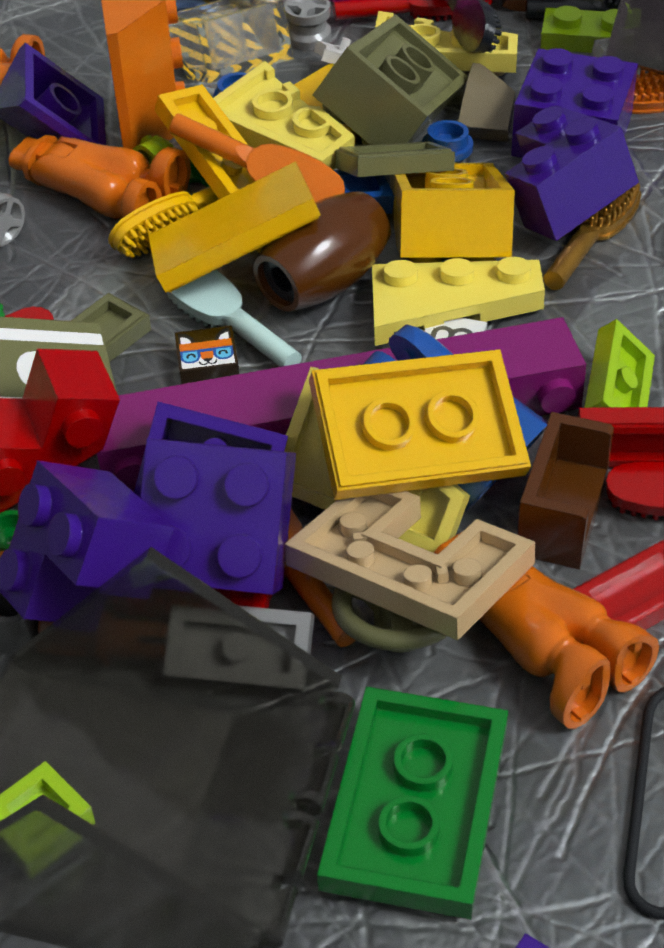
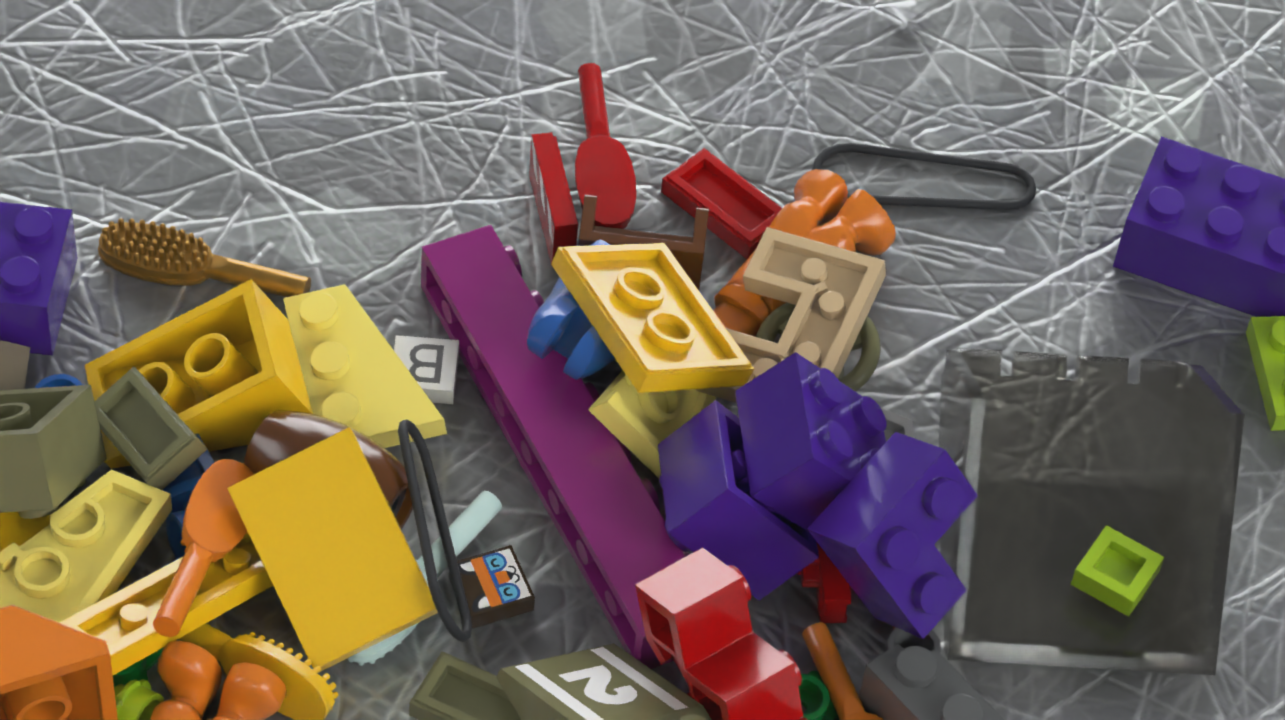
camera: 110 degrees left, 5 degrees up
green plate [317,686,508,920] -> none
dark purple brick [504,105,639,241] -> none
lime plate [584,319,655,408] -> none
none -> black piece [398,419,472,642]

